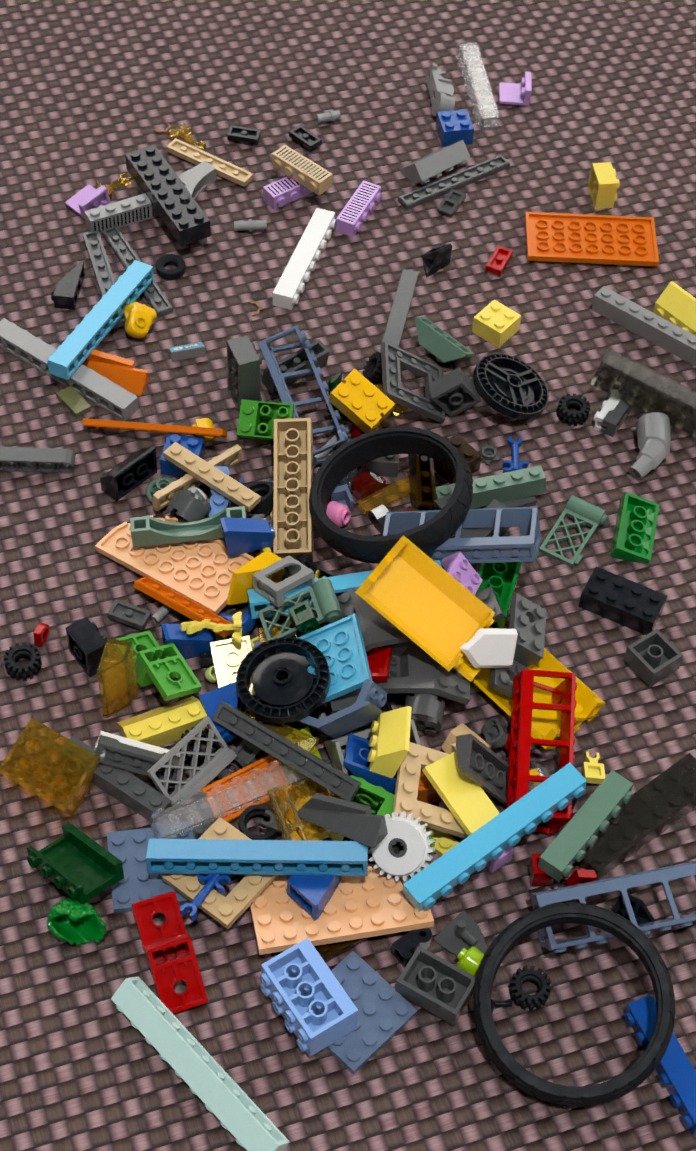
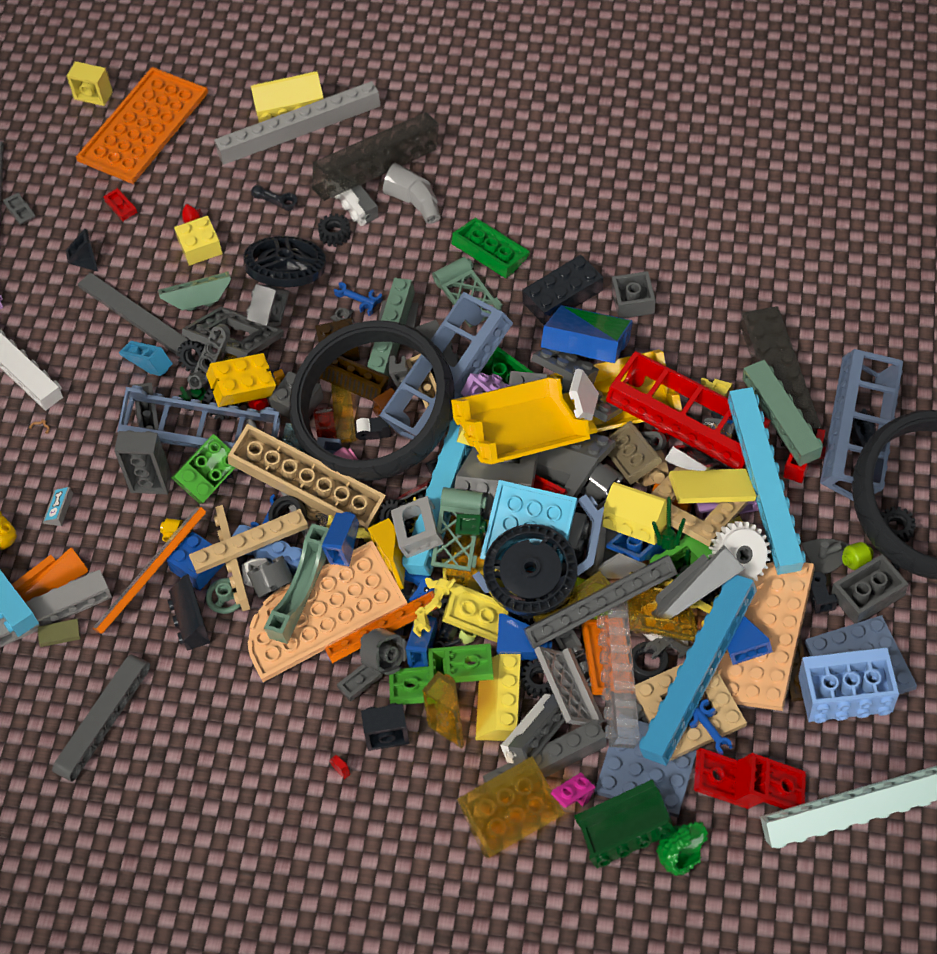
camera: 55 degrees left, 5 degrees up
black tyre [4,642,42,681] -> none
none -> dark azure slope [119,341,173,376]
none -> red plate [182,204,203,224]
none -> dark grey beam [187,324,231,390]
none -> black piece [251,185,297,211]
none -> dark grey brick [360,628,407,675]
none -> black hand [433,638,461,648]
none -> blue tile [541,305,633,363]
none -> dark pink bracket [551,773,596,808]
none -> dark tan tile [608,421,663,485]
none -> dark green plant [652,497,686,550]

